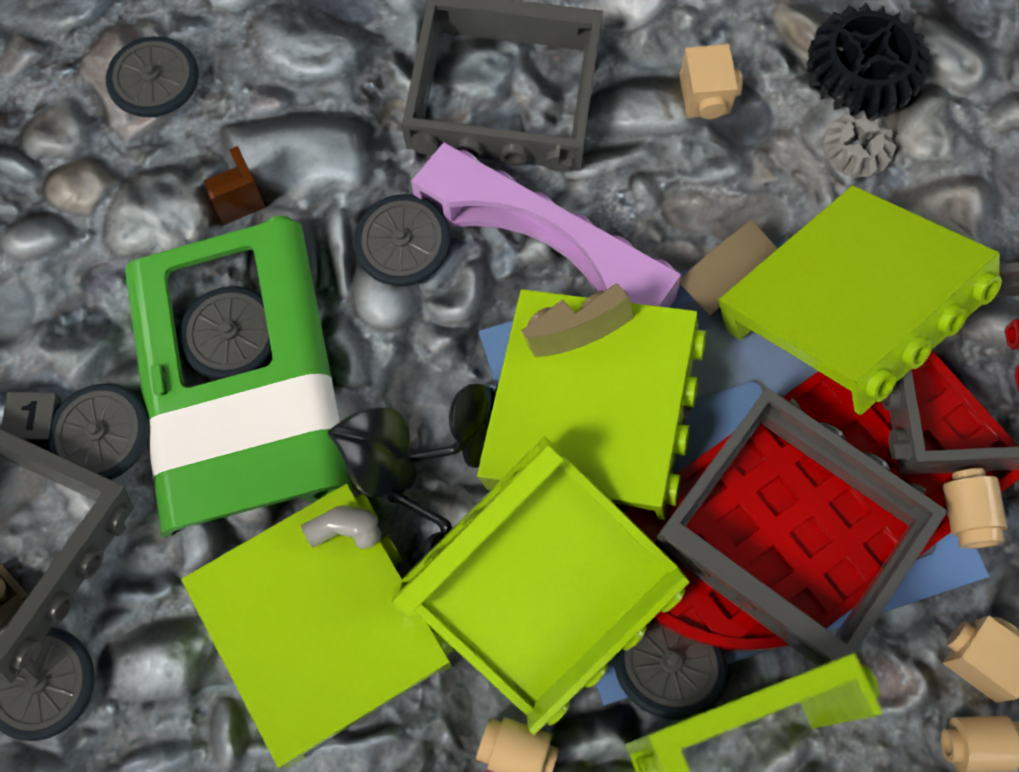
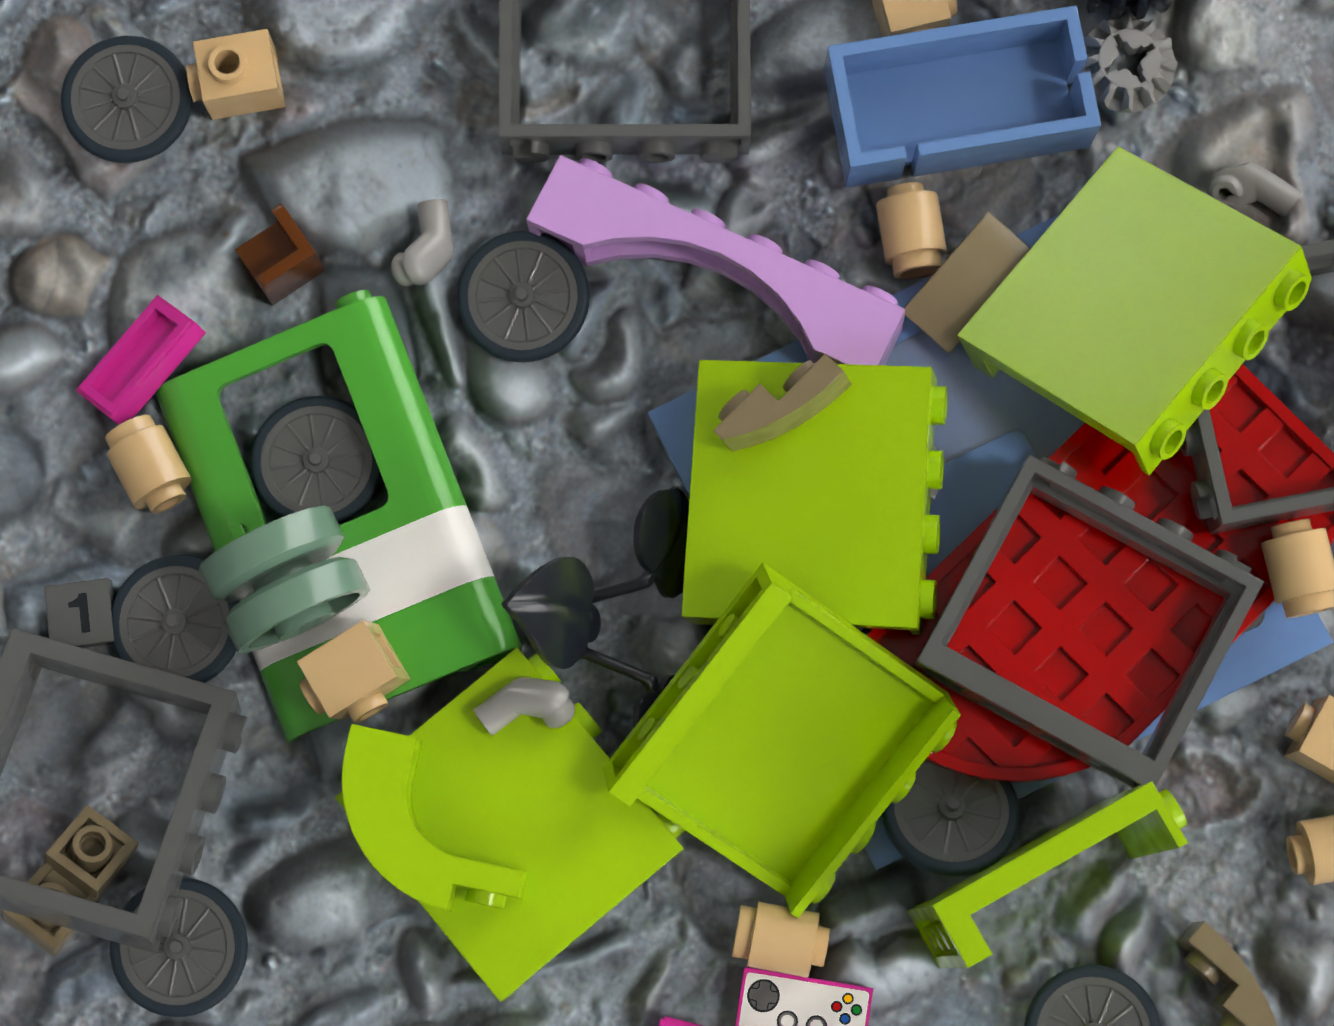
camera: 10 degrees left, 10 degrees up
none -> dark pink tile [75,295,206,425]
none -> tan brick [105,415,192,514]
none -> tan brick [186,29,285,120]
none -> sand green wheel [199,505,370,653]
none -> tan brick [296,620,411,723]
none -> lime arch [342,724,527,912]
none -> light grey arm [391,199,454,286]
none -> medium blue piece [823,5,1101,188]
none -> tan brick [876,182,947,279]

